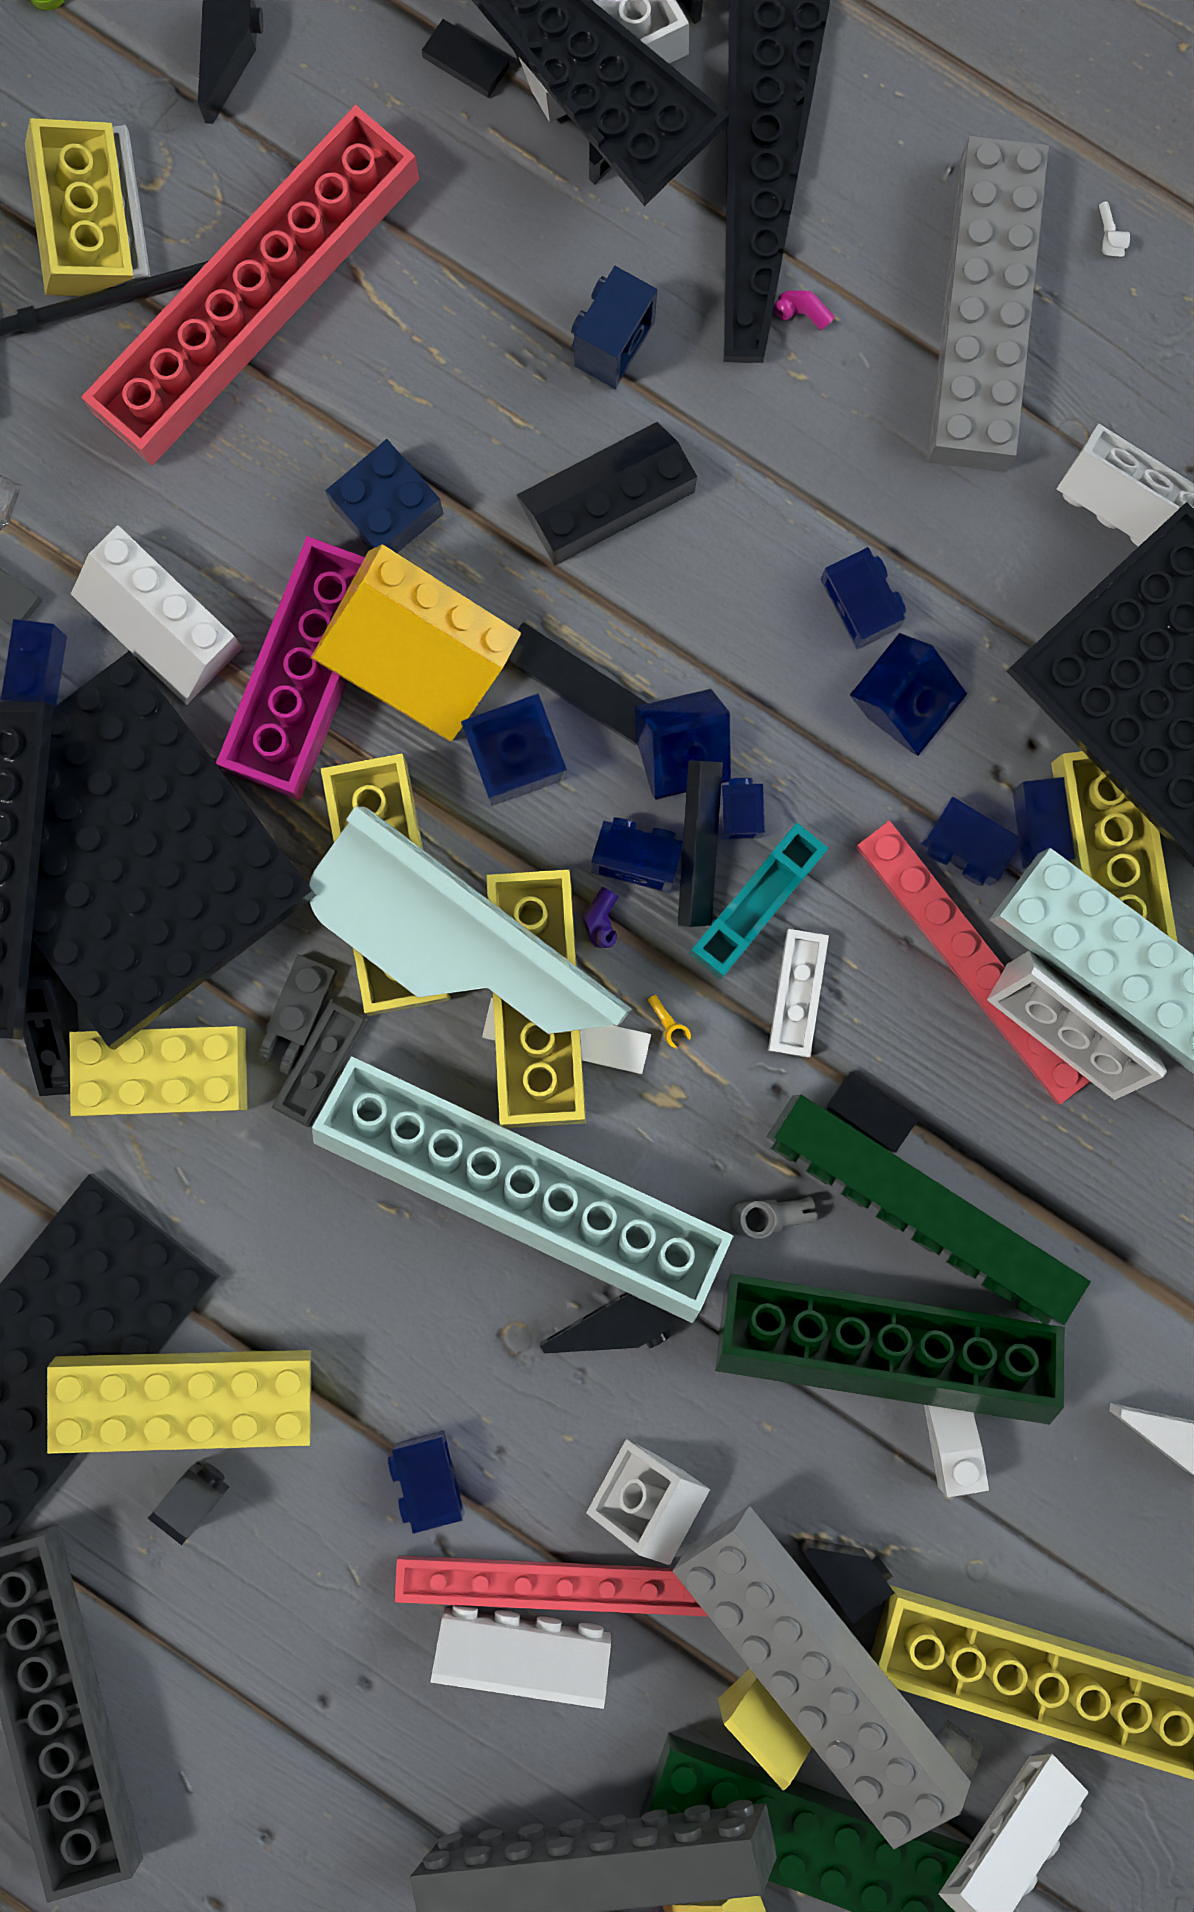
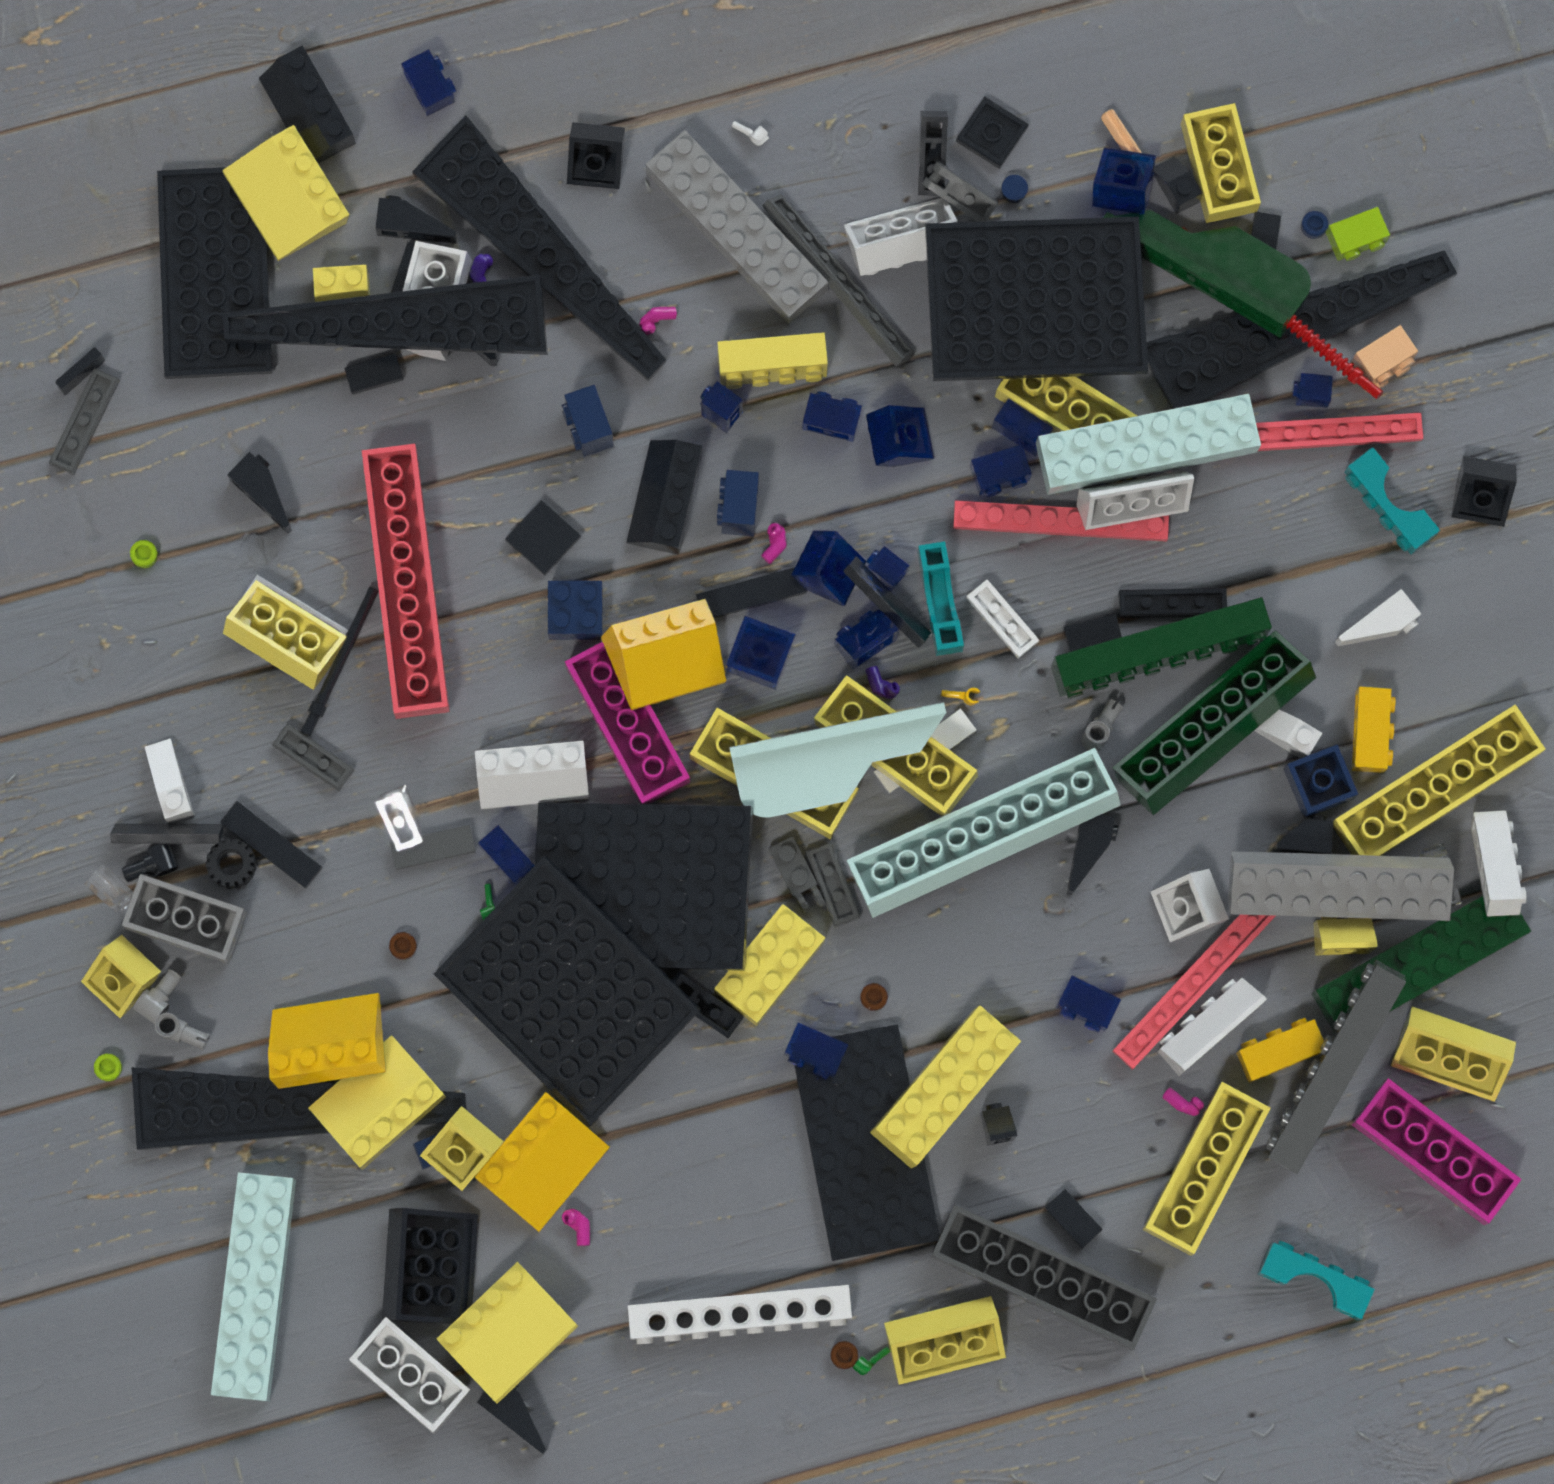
camera: 50 degrees left, 5 degrees down
none -> dark purple arm [469,254,493,283]
none -> black tile [505,500,581,576]
none -> black slope [567,122,625,189]
none -> clear blue brick [700,381,743,433]
none -> light yellow brick [717,332,828,389]
none -> dark blue brick [717,470,759,537]
none -> dark pink arm [761,523,787,564]
none -> dark grey tile [762,194,915,366]
none -> clear blue brick [784,1022,848,1079]
none -> reddish brown tile [860,983,888,1011]
none -> black tile [1045,1189,1103,1249]
none -> black tile [1118,588,1227,618]
none -> light yellow brick [1142,1082,1271,1256]
none -> dark pink arm [1162,1088,1204,1116]
none -> yellow brick [1236,1018,1324,1083]
none -> dark blue brick [1283,744,1358,819]
none -> yellow brick [1351,687,1396,773]

